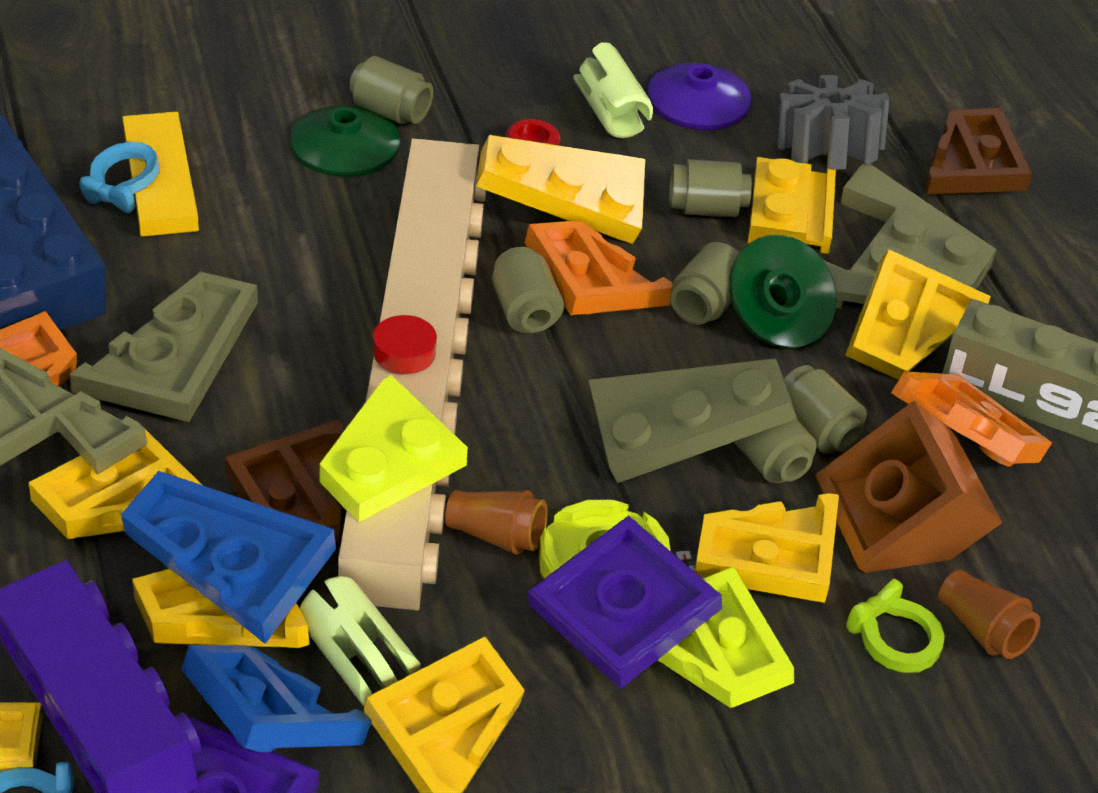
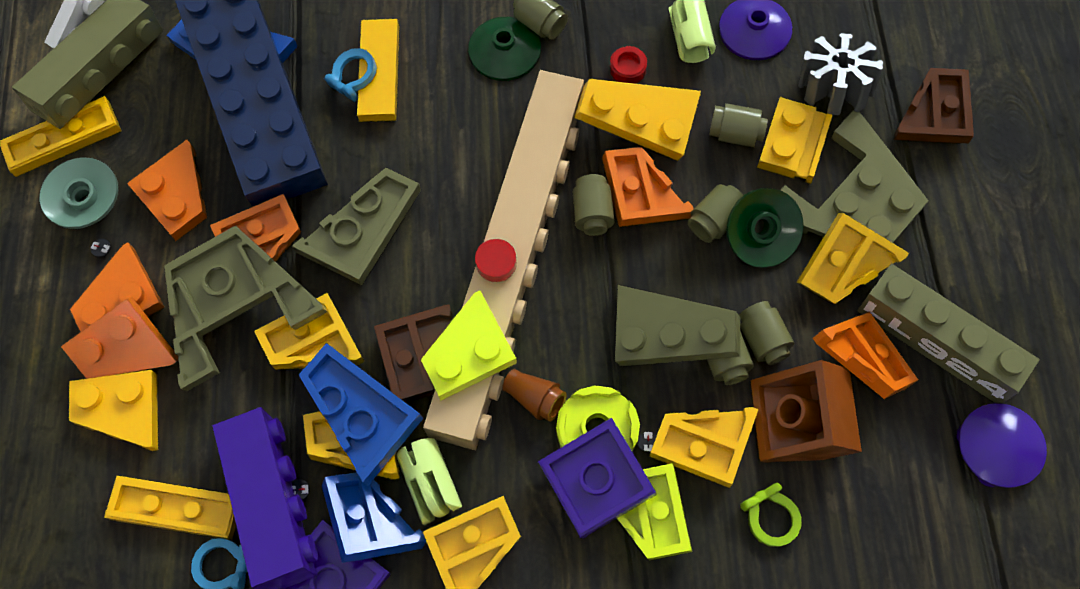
camera: 20 degrees right, 25 degrees up
dark orange cone [938,569,1041,659] -> none

